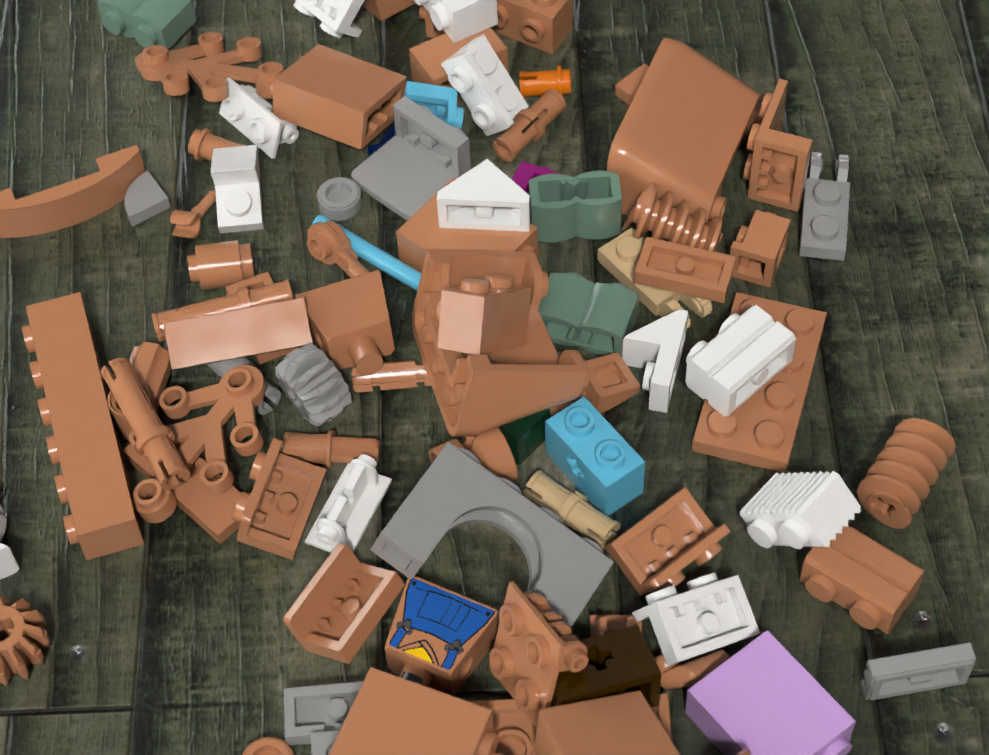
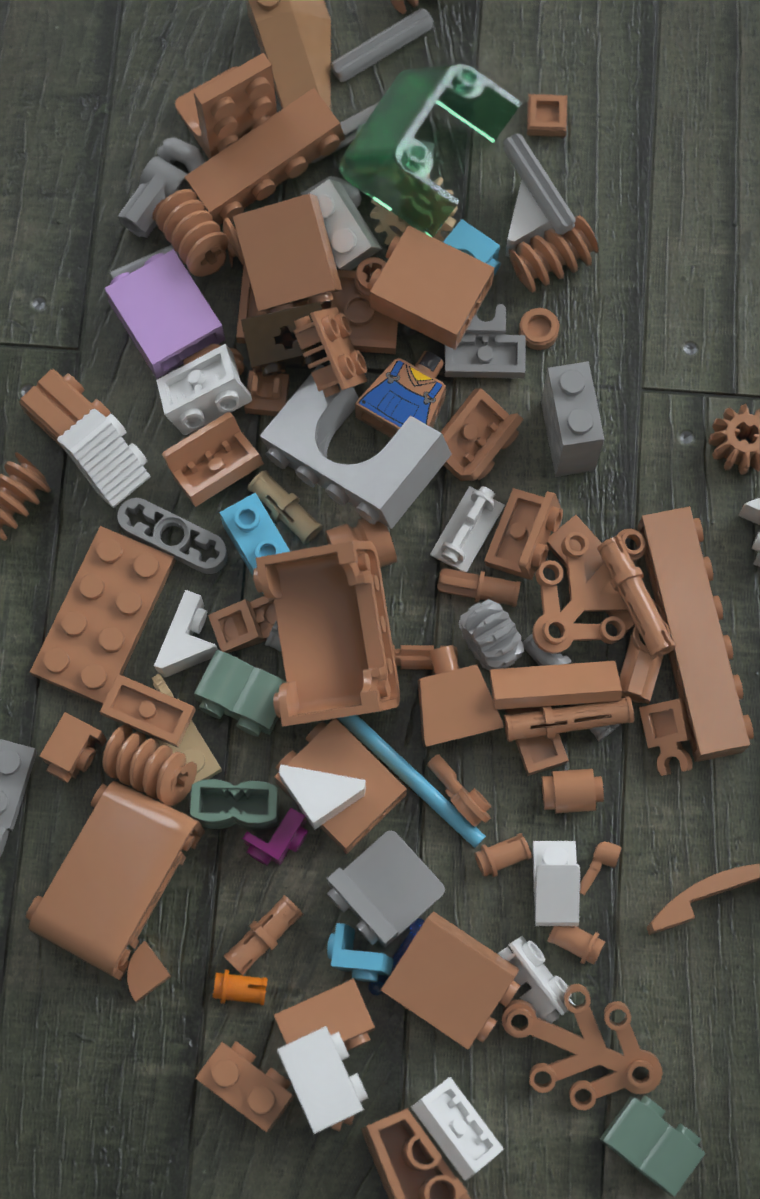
camera: 175 degrees left, 20 degrees up
light grey tile [124,171,171,227] -> none
light grey tile [317,177,362,221] -> none
nougat brick [436,274,531,355] -> none
white bracket [441,34,529,136] -> none
white brick [685,305,796,417] -> none
nougat bracket [743,79,813,212] -> none
light grey tile [861,643,976,701] -> none
none -> light grey beam [117,498,228,574]
none -> nougat pin [474,833,532,877]
none -> light grey brick [541,361,604,477]
none -> nougat plate [639,698,692,776]

